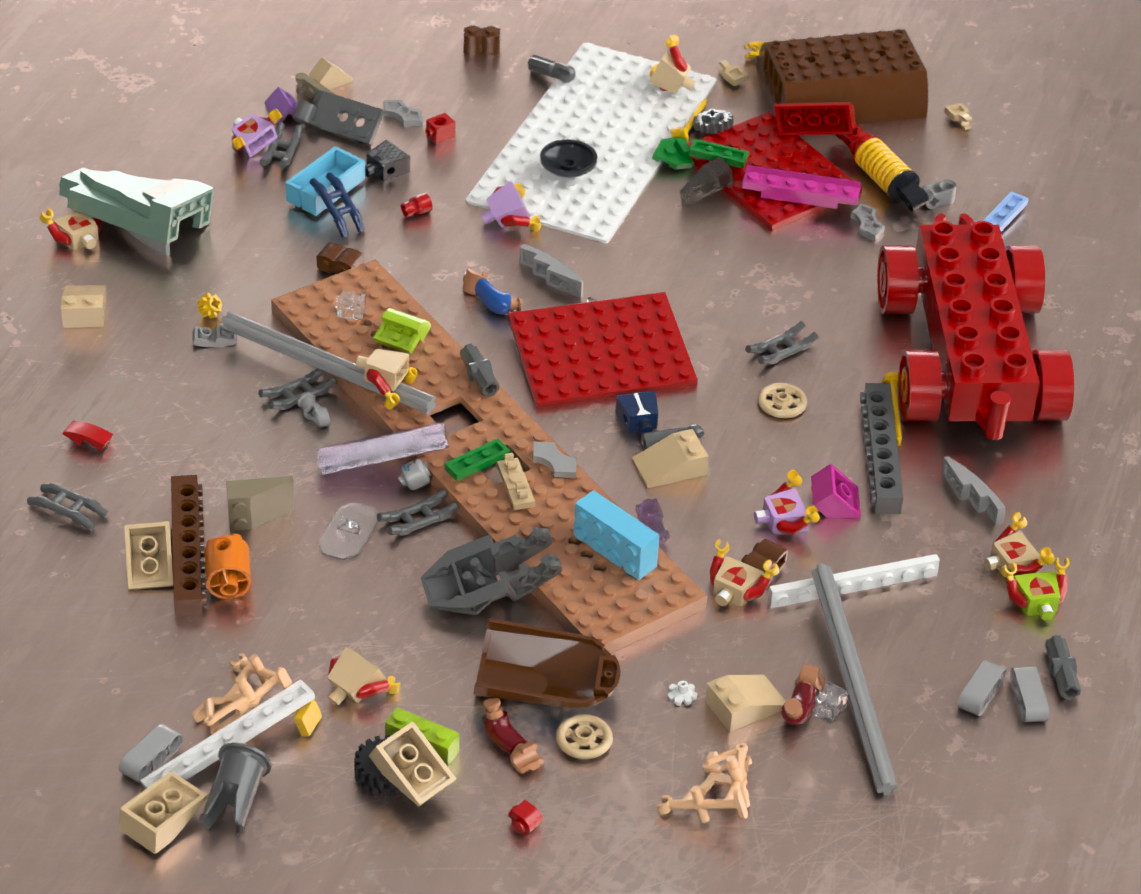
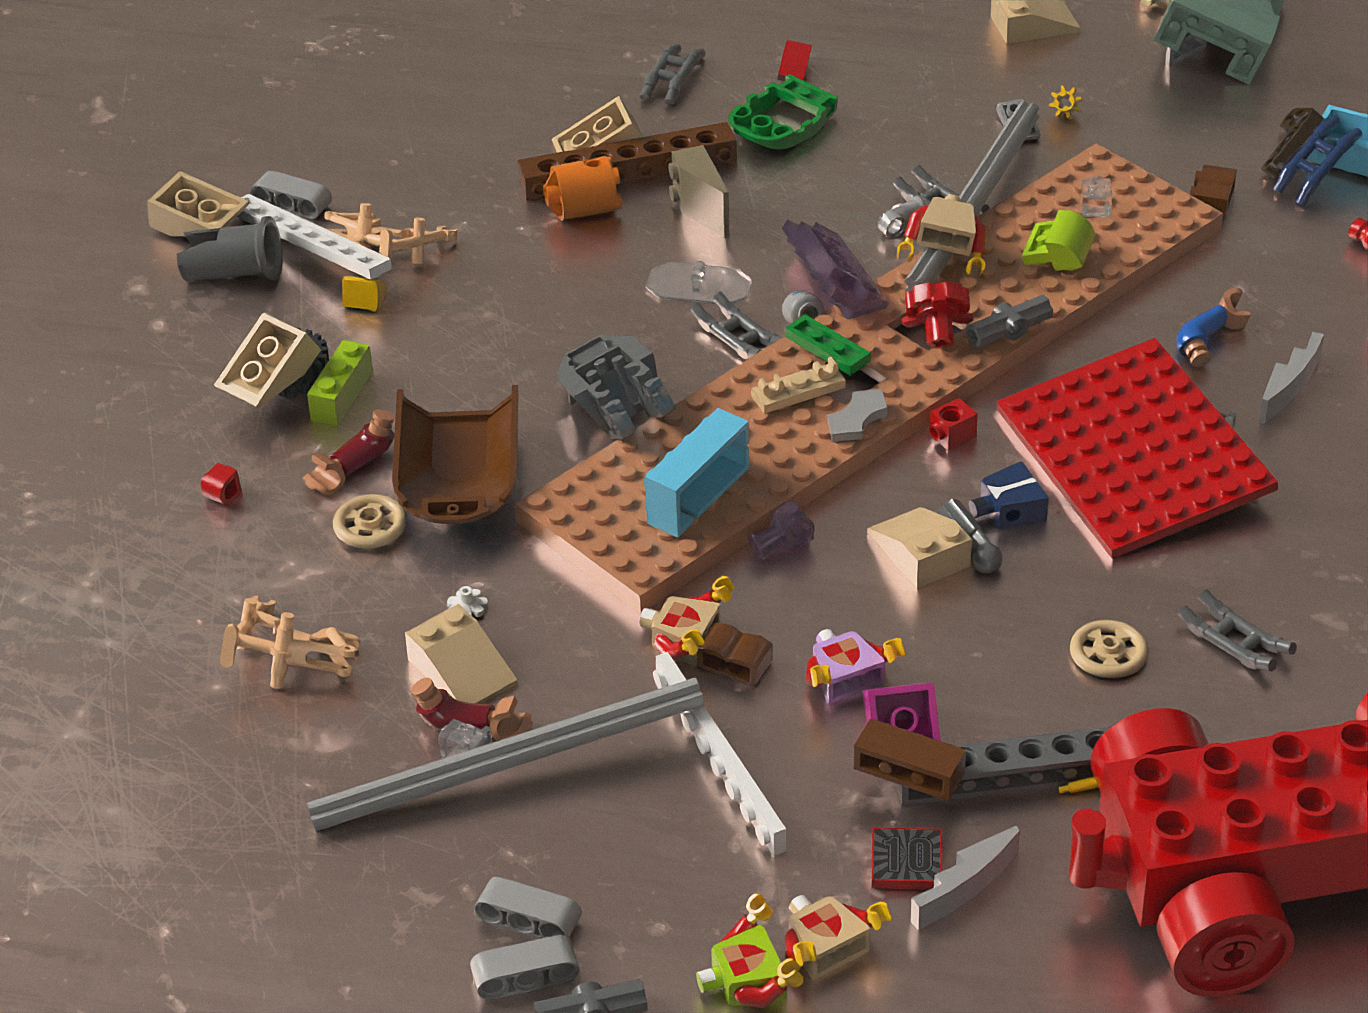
camera: 85 degrees right, 0 degrees up
tan torso [328,646,401,706] -> none
none -> green slope [728,74,838,149]
none -> reddish brown brick [853,718,966,801]
none -> tile [871,827,942,890]
none -> red piece [902,282,974,349]
none -> red brick [929,398,978,450]
none -> dark brown beam [1261,108,1323,179]

